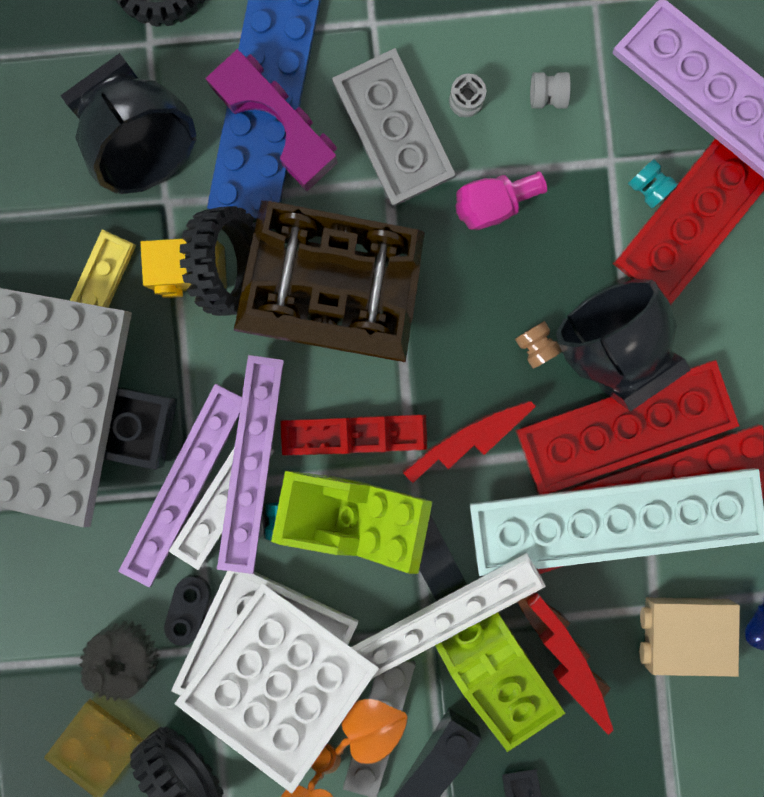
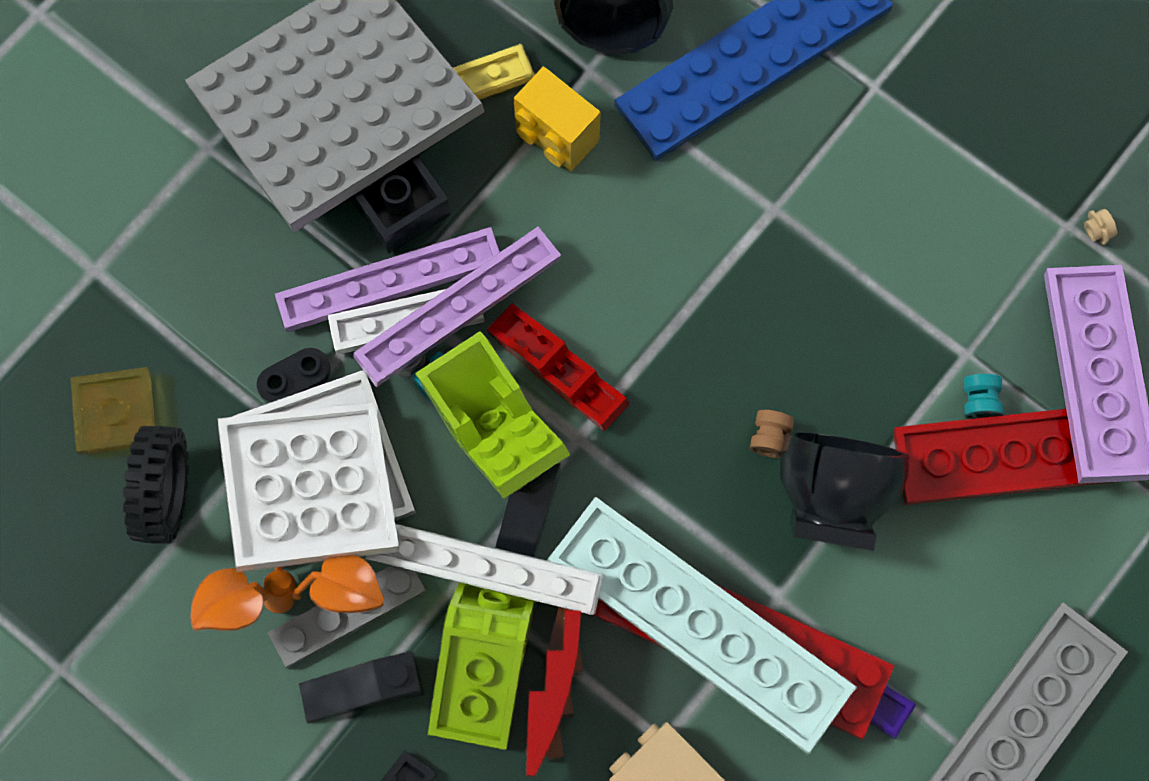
camera: 45 degrees right, 15 degrees down
clear smoke brick [79,621,160,701] -> none
black tyre [180,206,256,316] -> none
magenta arch [205,49,338,191] -> none
dark brown piece [234,200,425,362] -> none
light grey plate [332,48,456,208] -> none
red slope [403,401,536,483] -> none
light grey wheel [449,73,487,118] -> none
dark pink piece [455,171,547,230] -> none
red plate [516,360,739,495] -> none
light grey wheel [530,72,570,109] -> none

